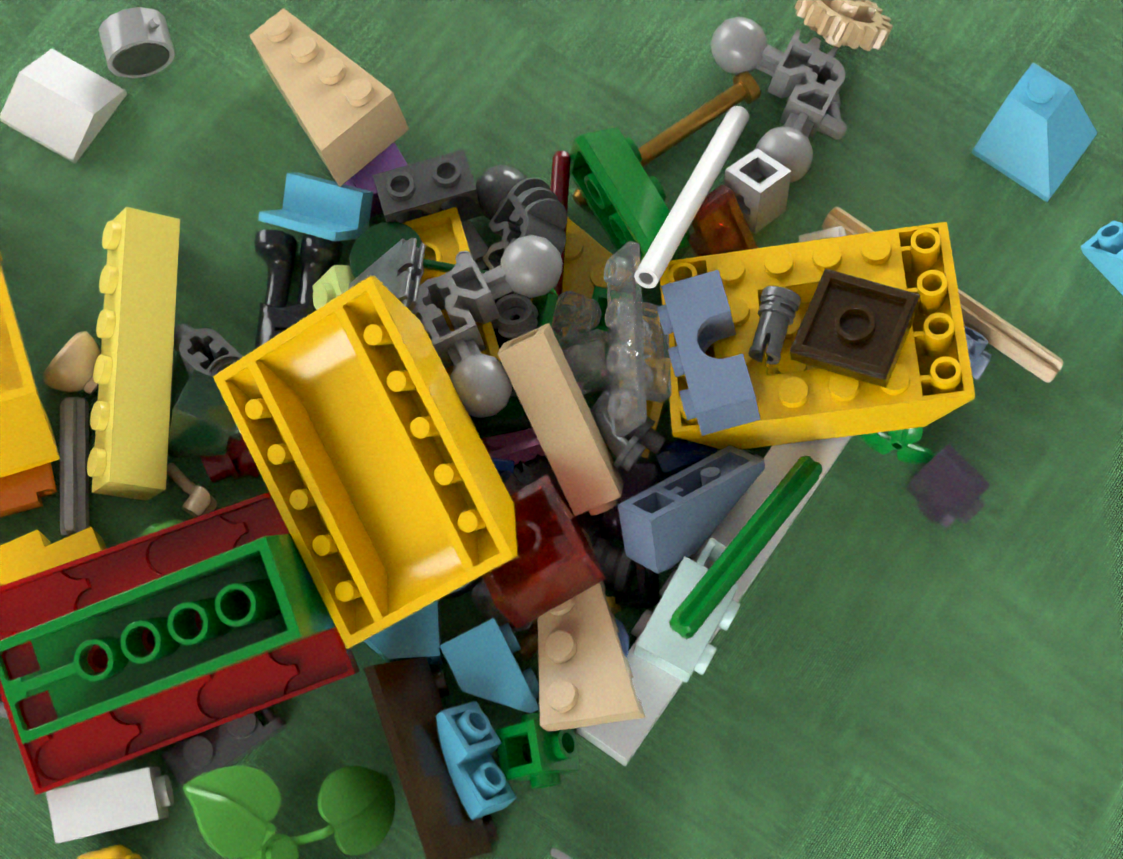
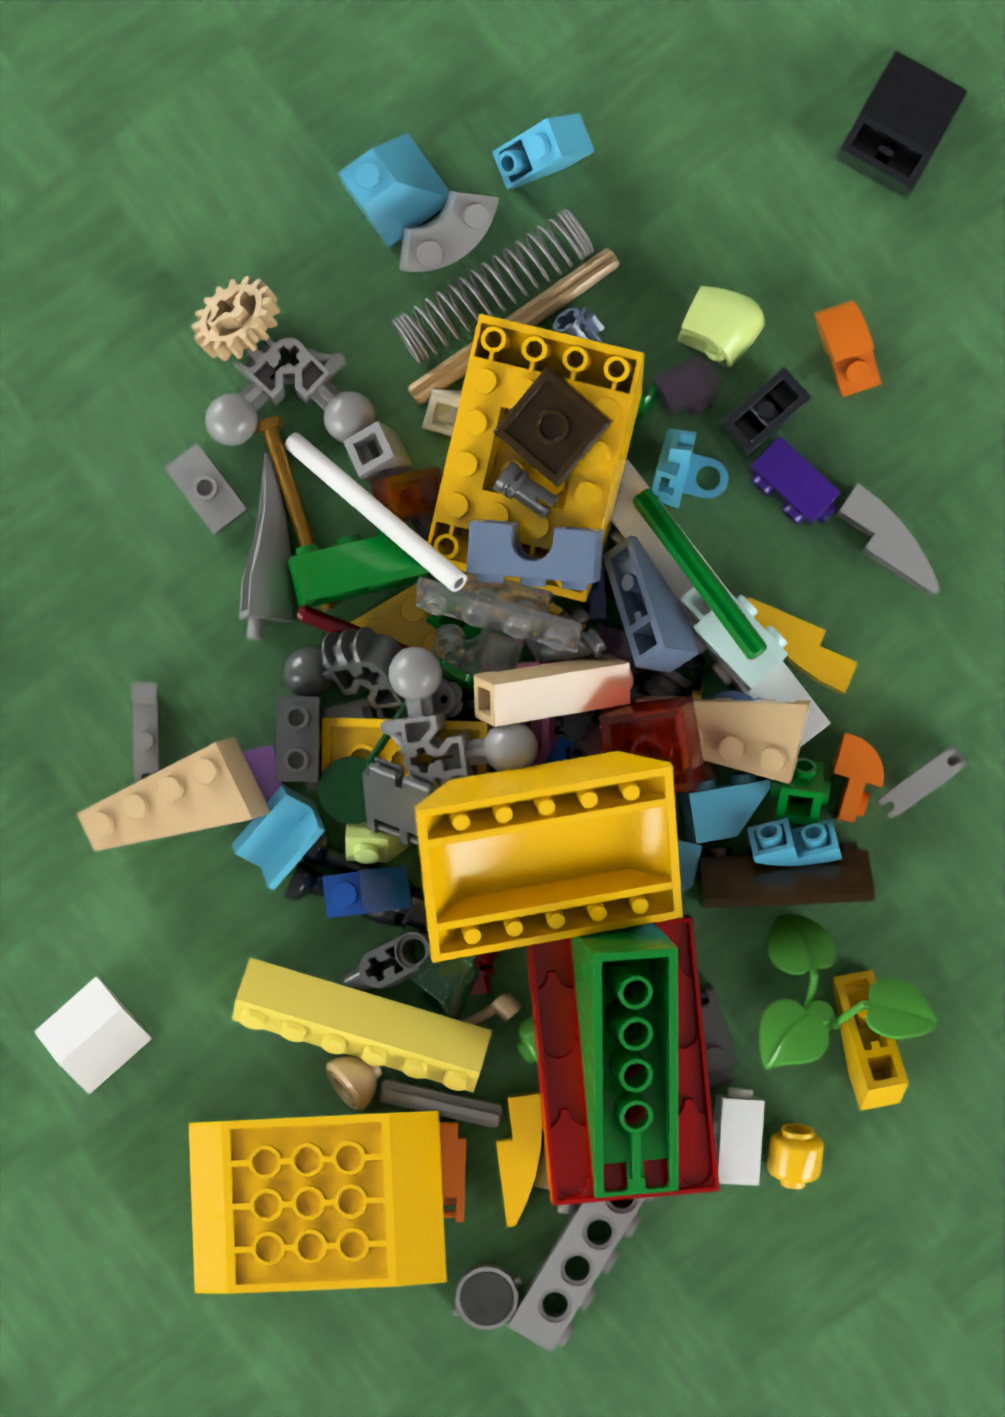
camera: 70 degrees left, 15 degrees up
light grey piece [99,7,175,78] -> none
none -> light grey piece [131,682,160,783]
none -> light grey plate [164,443,248,535]
none -> light grey piece [239,453,293,640]
none -> blue slope [322,866,413,918]
none -> light grey piece [392,208,594,365]
none -> light grey brick [399,191,499,272]
none -> medium azure piece [652,428,728,509]
none -> yellowish green piece [678,286,765,367]
none -> black brick [718,367,812,459]
none -> yellow slope [747,597,858,695]
none -> dark purple brick [748,435,841,527]
none -> orange brick [814,300,882,397]
none -> orange brick [830,733,884,823]
none -> light grey slope [836,483,940,598]

